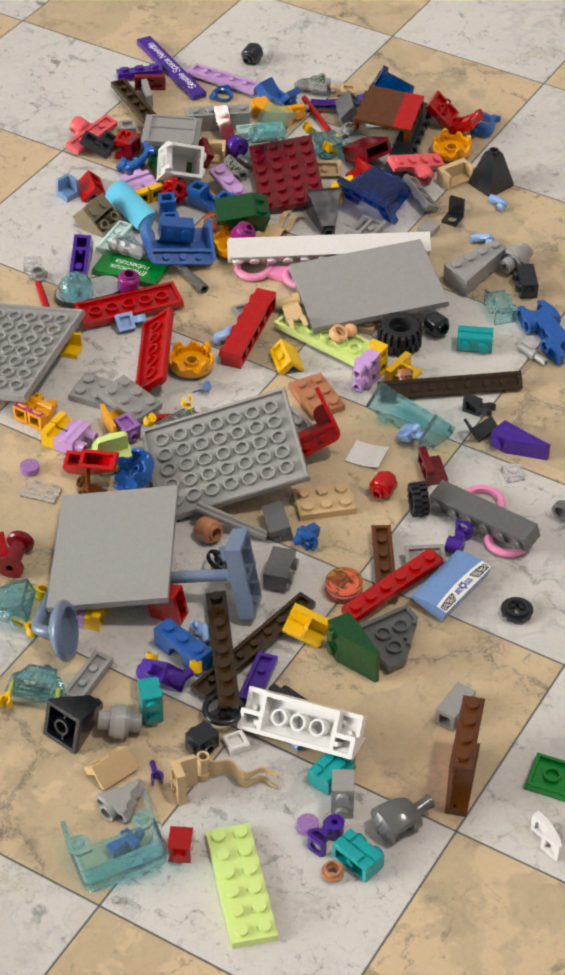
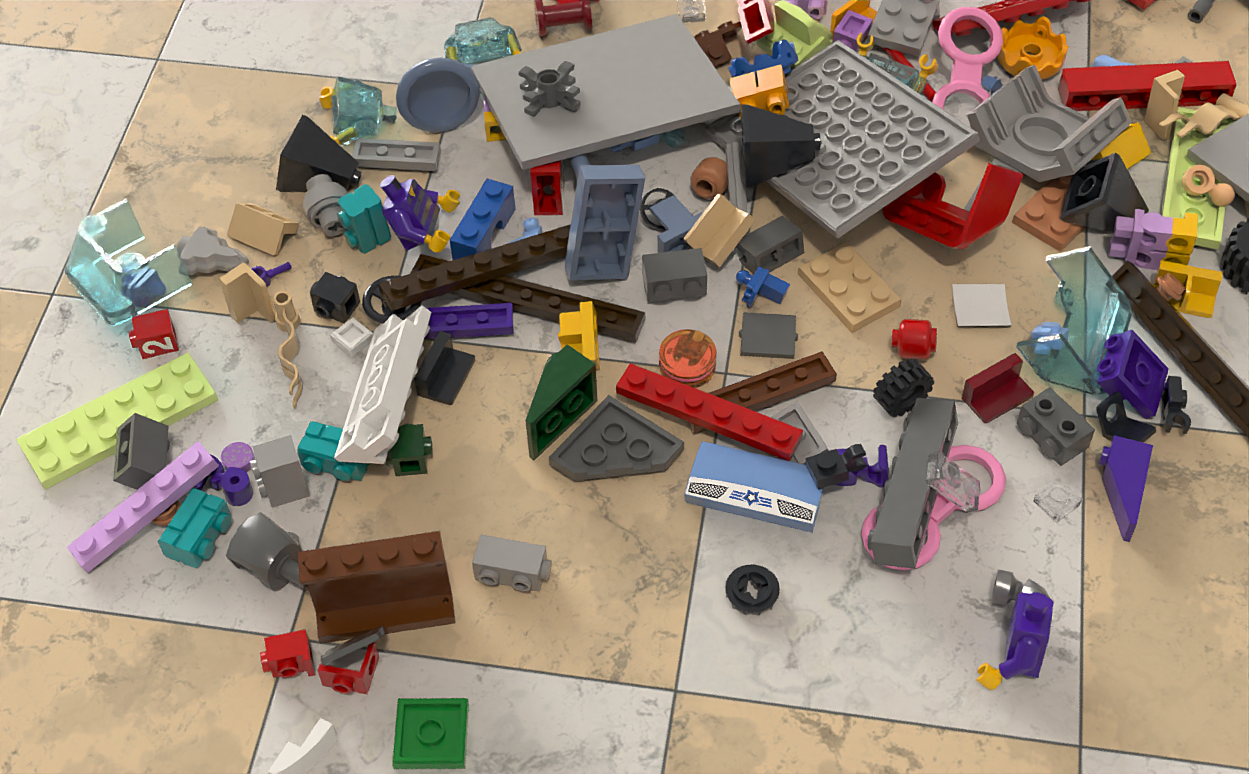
camera: 70 degrees right, 10 degrees up
none -> lavender plate [67,441,219,573]
none -> dark grey brick [113,413,170,490]
none -> red brick [260,629,315,678]
none -> red bracket [317,642,379,694]
none -> dark grey piece [320,625,385,666]
none -> dark grey pin [518,61,581,117]
none -> tan panel [684,194,756,267]
none -> light orange hips [730,65,790,120]
none -> dark grey piece [739,312,798,359]
none -> black slope [741,104,821,188]
none -> black plate [805,444,867,490]
none -> clear plate [926,451,981,513]
none -> bright pink bar [932,7,1003,110]
none -> light grey panel [966,65,1132,182]
none -> dark grey brick [1017,387,1095,466]
none -> black slope [1060,152,1149,233]
none -> dark purple plate [1097,329,1169,419]
none -> tan panel [1144,70,1185,140]

